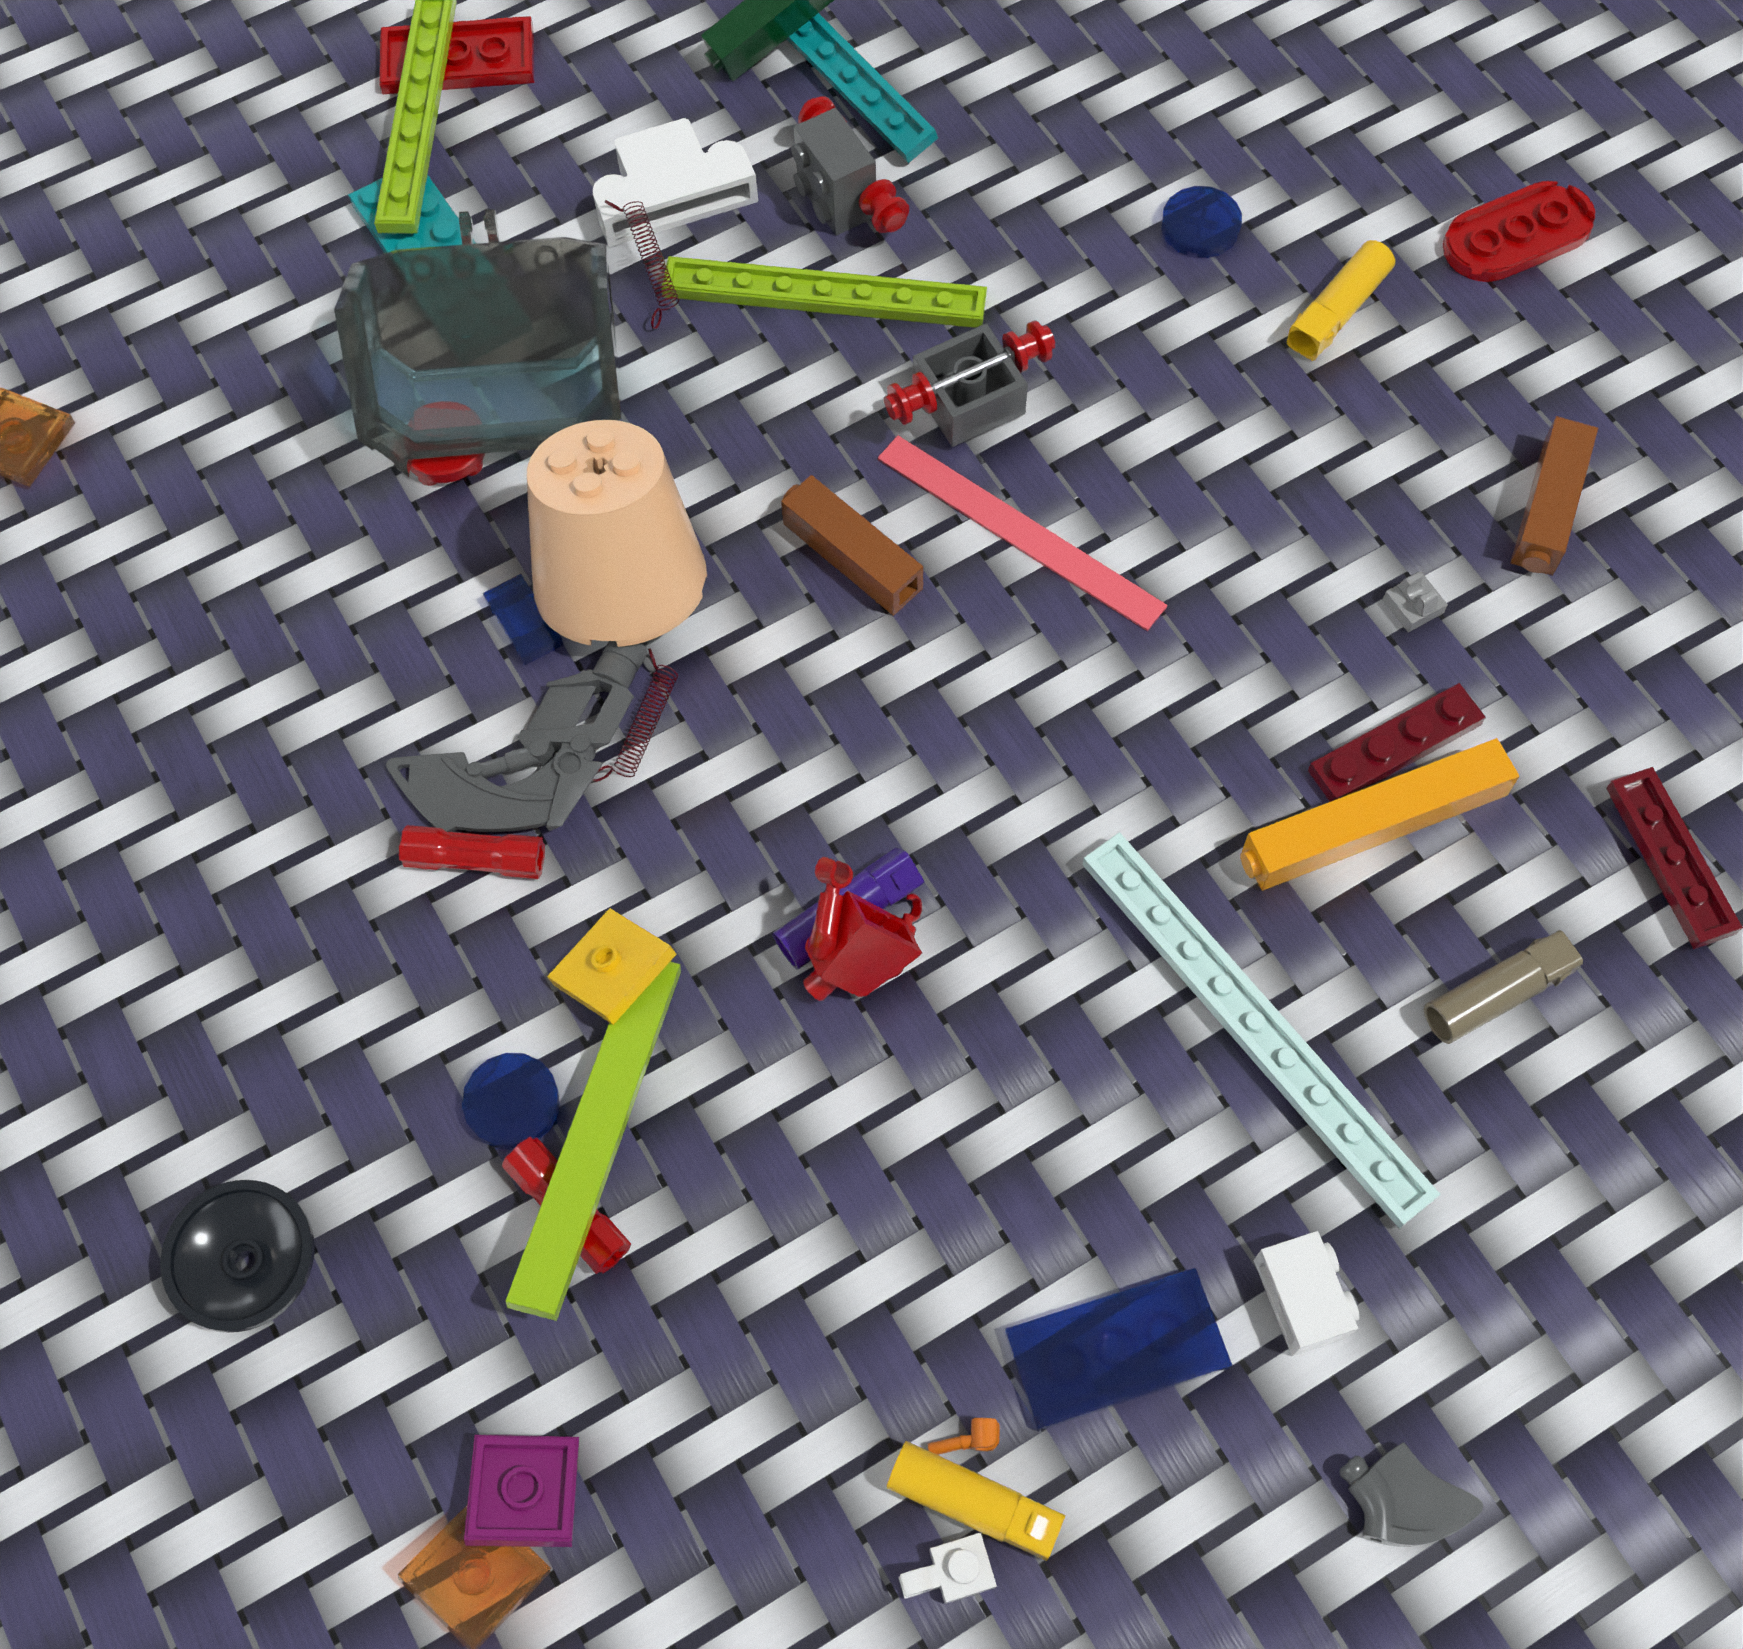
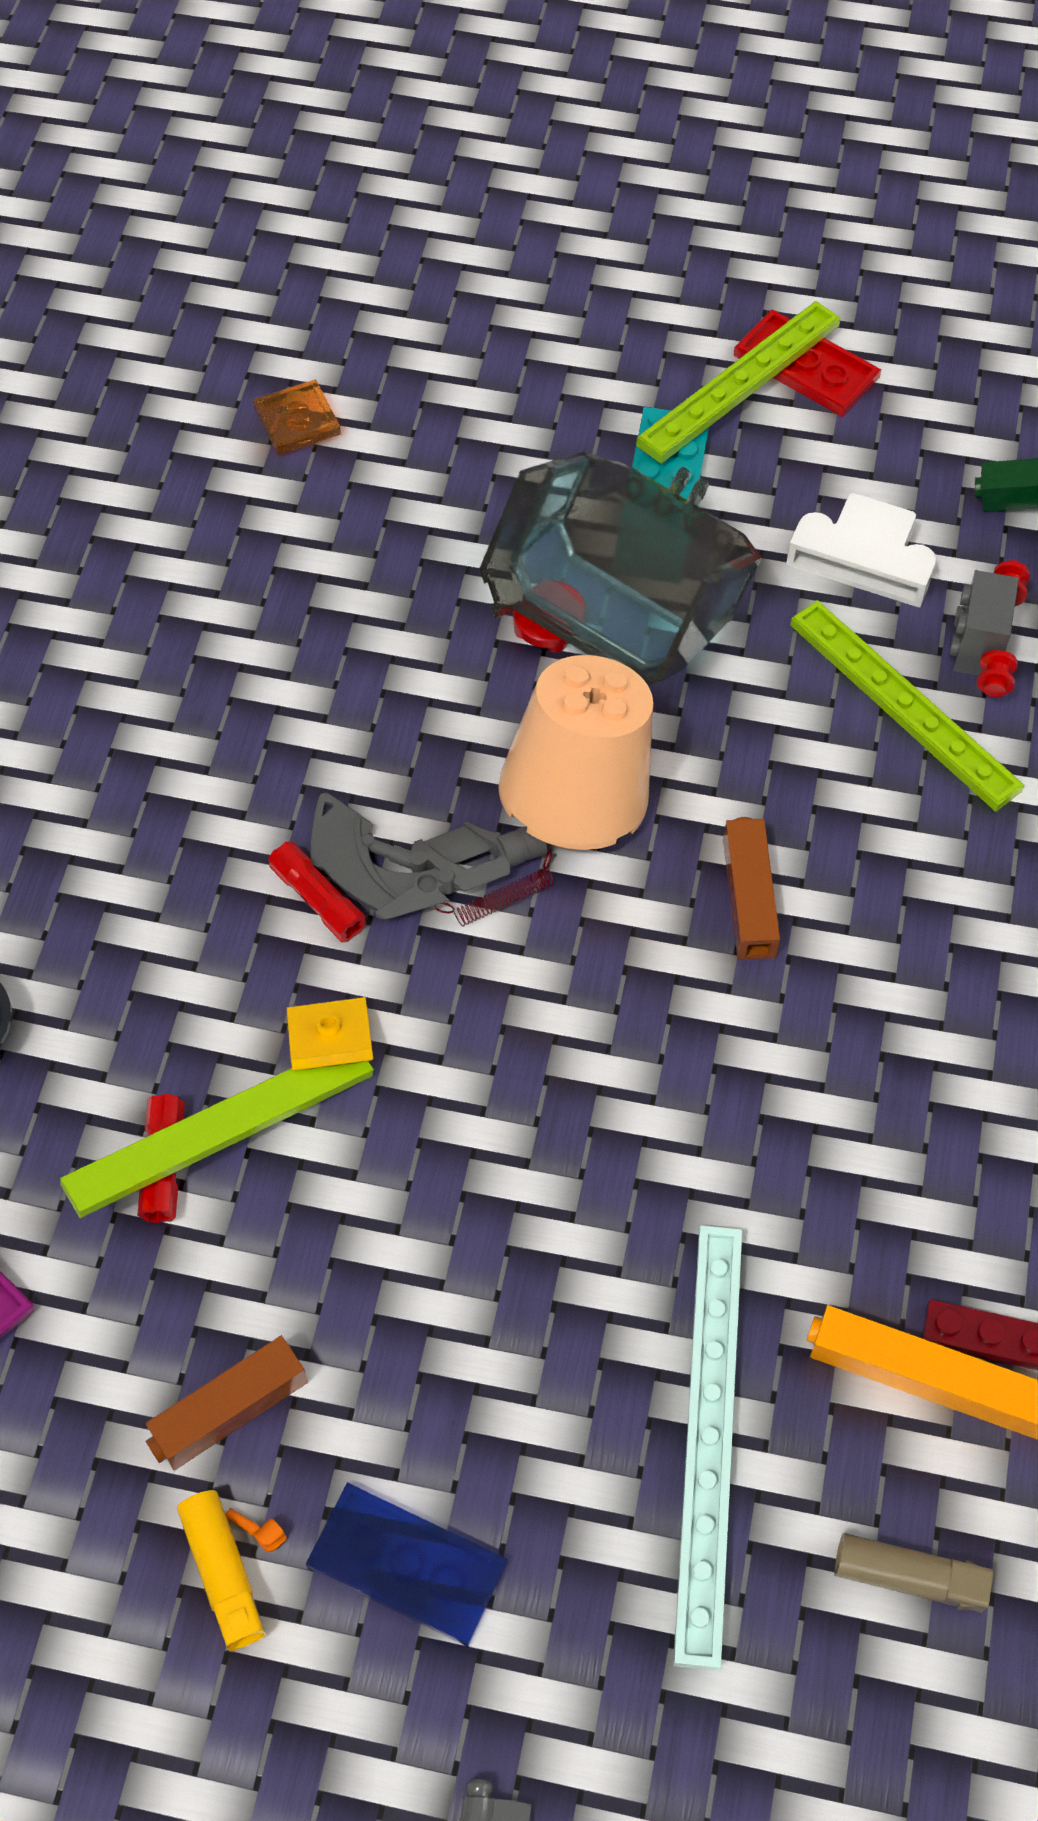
camera: 40 degrees right, 5 degrees down
clear blue tile [462,1053,560,1149] -> none
clear blue tile [483,574,564,665] -> none
dark red piece [604,200,679,329] -> none
dark purple piece [772,847,925,970] -> none
red torso [803,857,922,1001] -> none
coral piece [878,435,1168,631] -> none
dark grey brick [884,320,1055,447] -> none
white plate [898,1532,997,1604] -> none
white brick [1254,1231,1359,1357] -> none
none -> dark orange brick [145,1335,308,1471]

